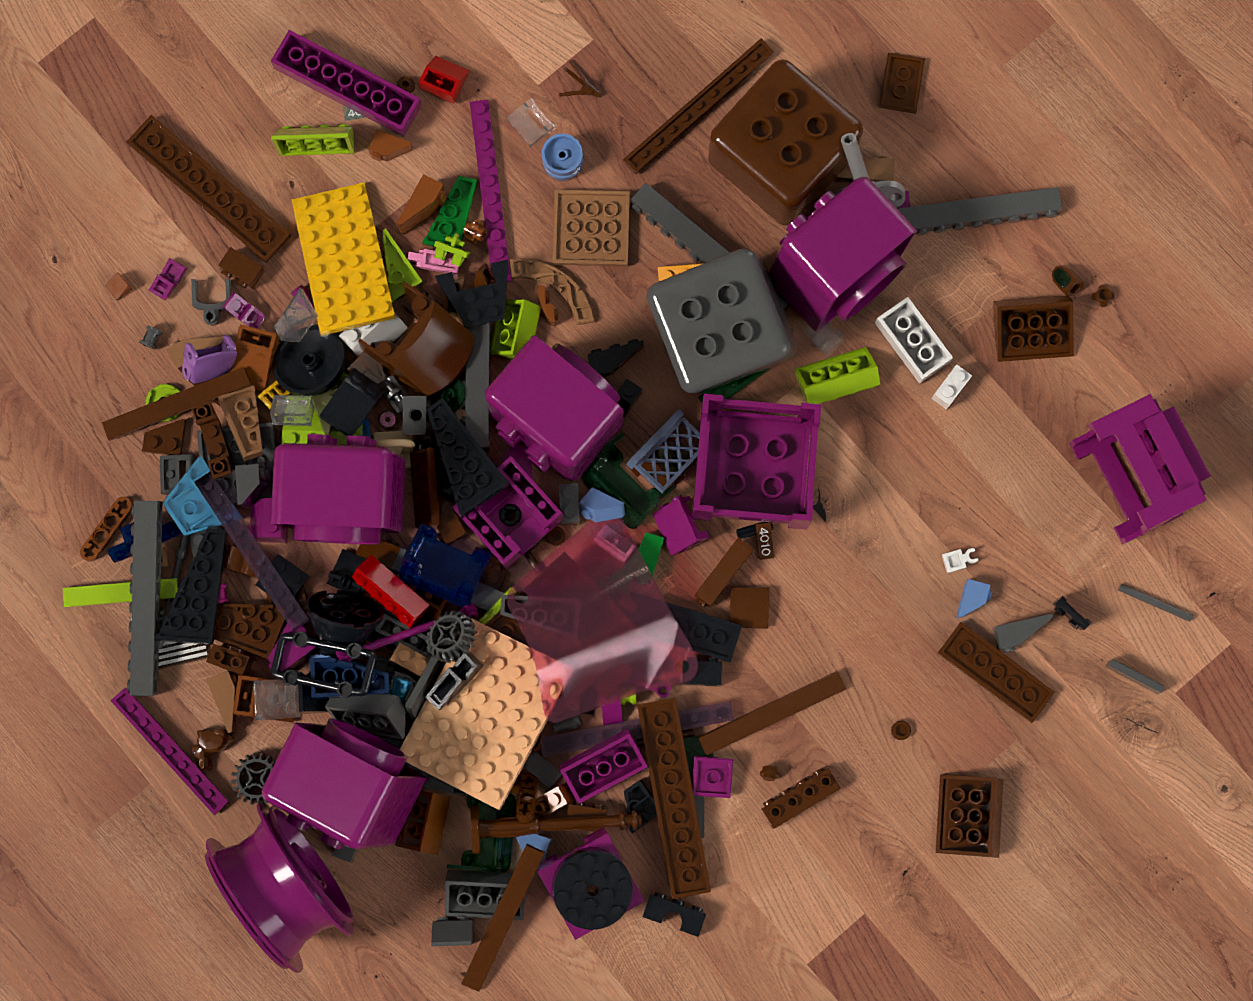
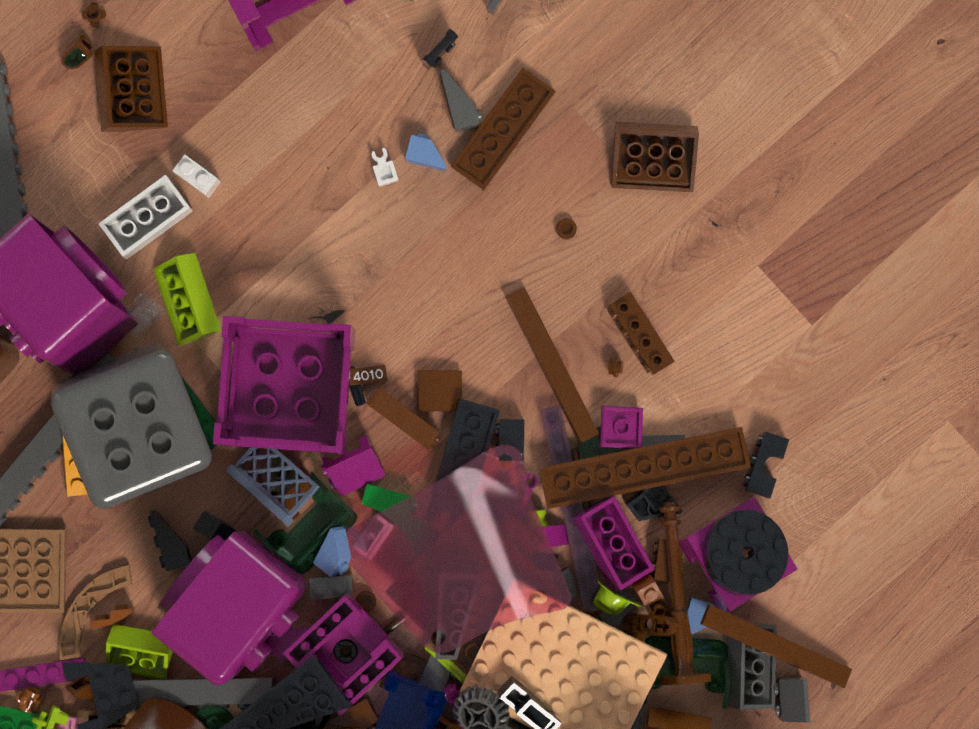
camera: 90 degrees left, 5 degrees up
none -> lime piece [594,581,642,615]

